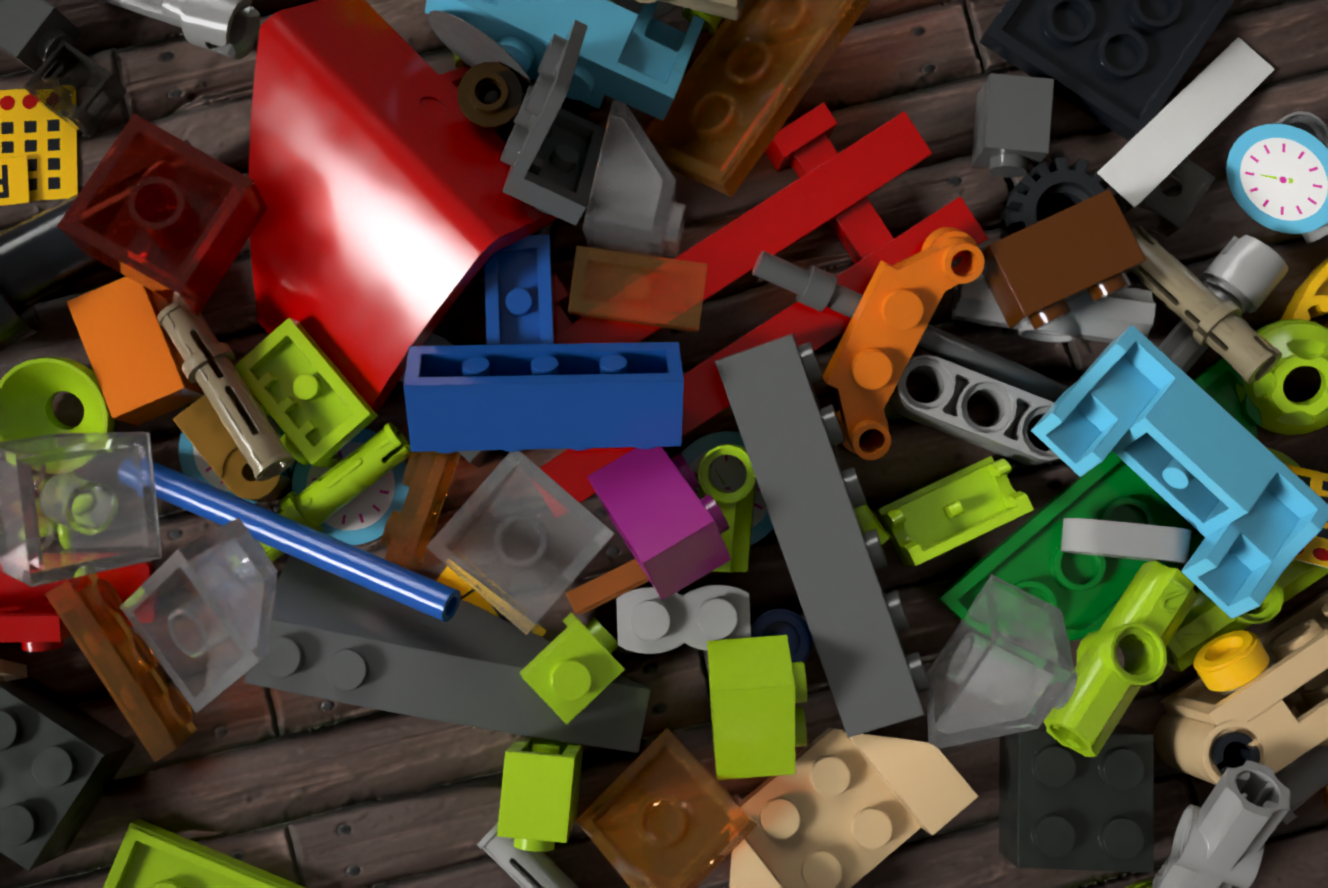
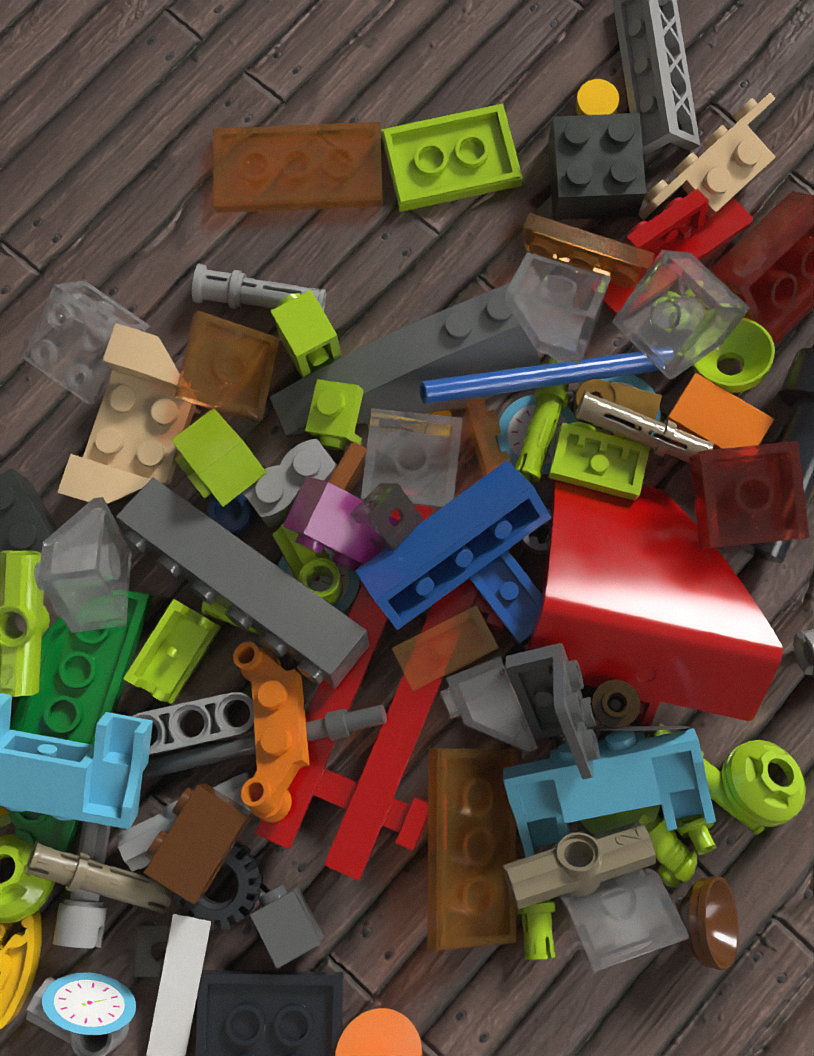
camera: 145 degrees right, 5 degrees down
light grey beam [1061,518,1191,564] -> none
none -> clear smoke piece [350,483,423,551]

